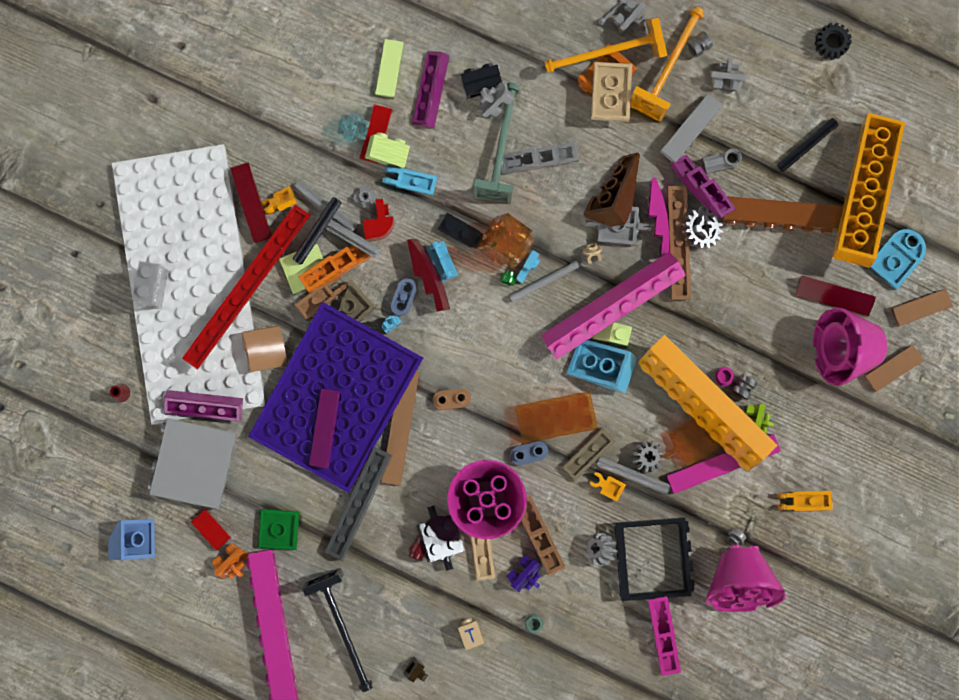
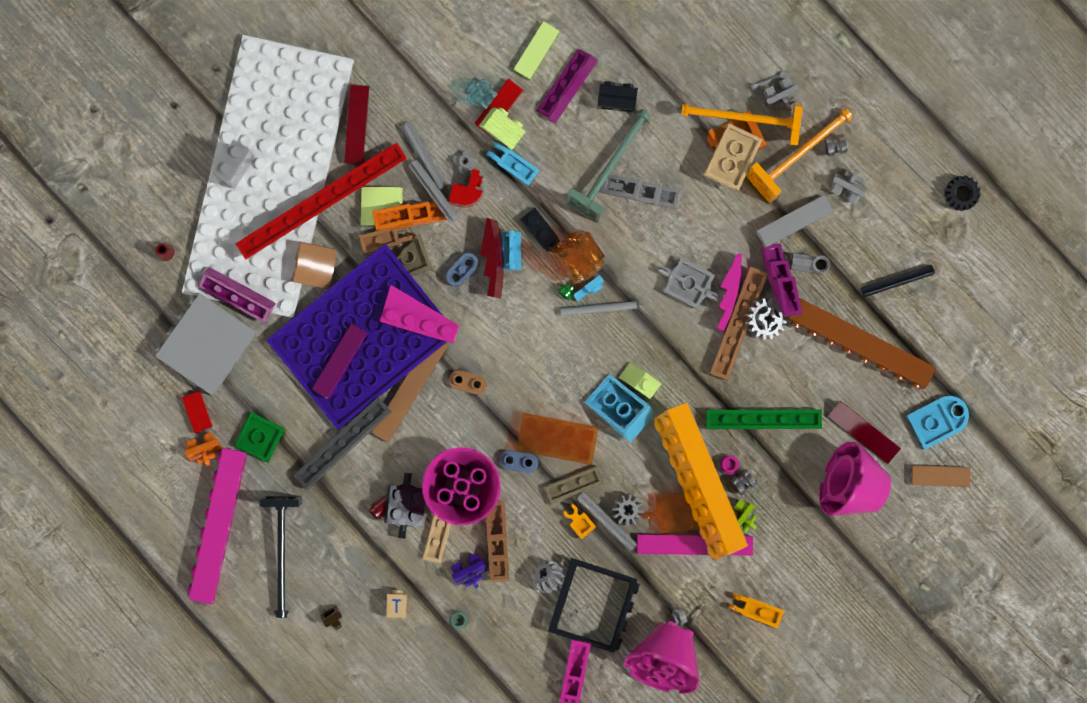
camera: 20 degrees right, 0 degrees up
medium blue slope [108,519,155,560] -> none
light orange plate [262,186,297,215] -> none
black axle [293,197,342,264] -> none
medium azure plate [381,315,402,334] -> none
light grey hips [480,81,514,118] -> none
dark pink brick [541,251,686,360] -> none
reddish brown wedge [583,153,640,227] -> none
tan plate [583,243,602,264] -> none
light orange brick [832,113,905,268] -> none
medium nougat tile [864,345,924,392] -> none
none -> dark pink wing [380,285,460,344]
none -> green plate [706,409,822,430]

